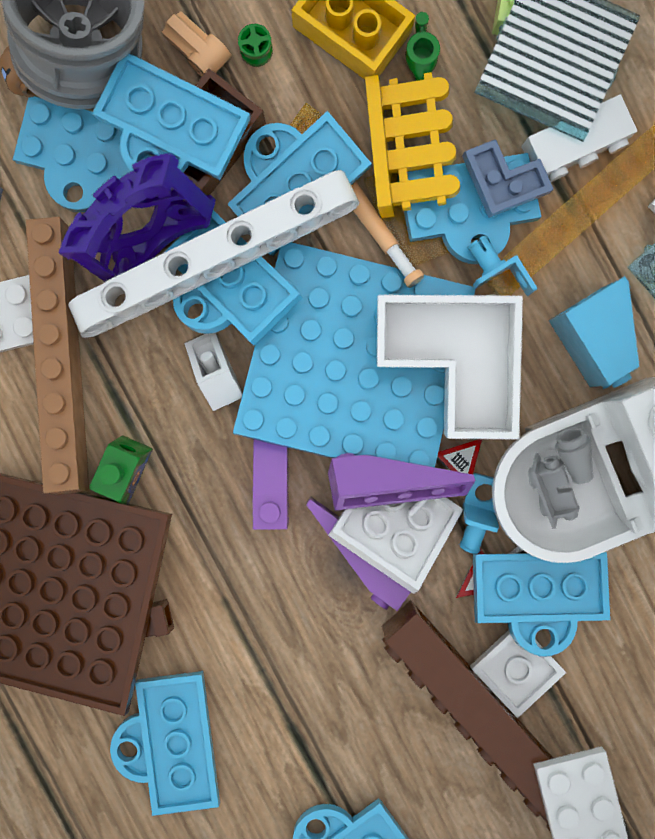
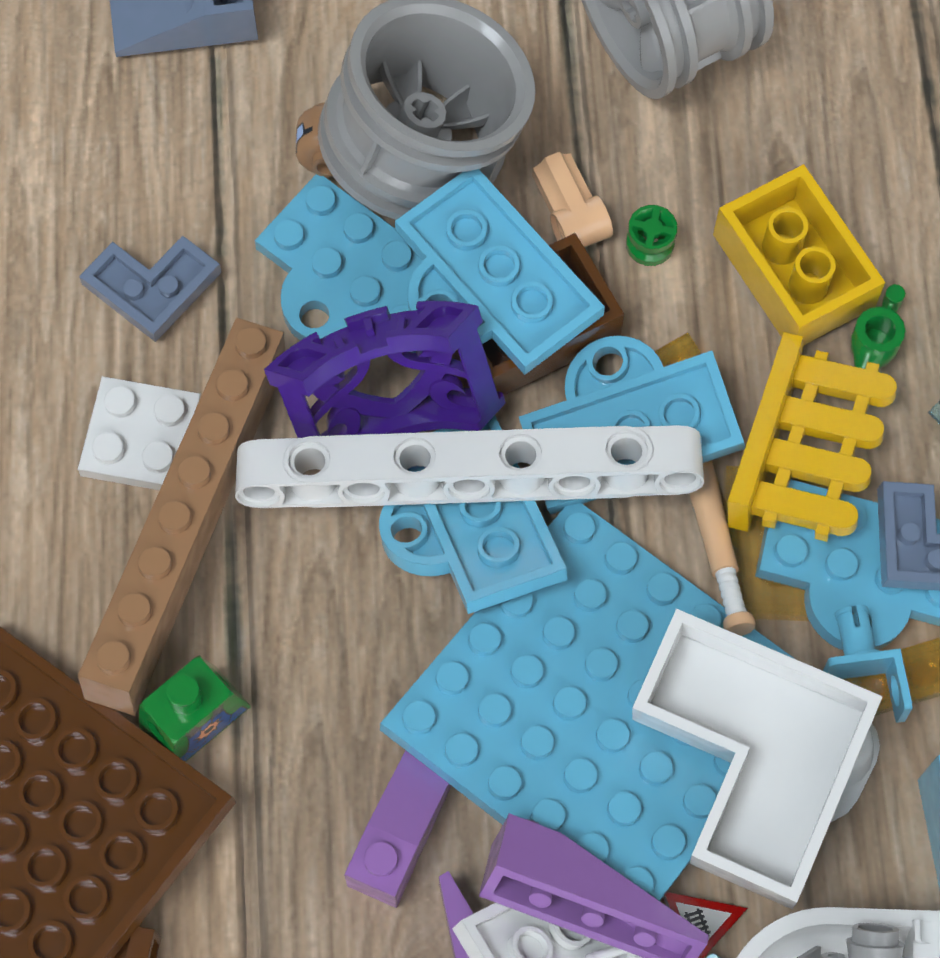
camera: 25 degrees right, 20 degrees down
white slope [184,333,242,411] -> none

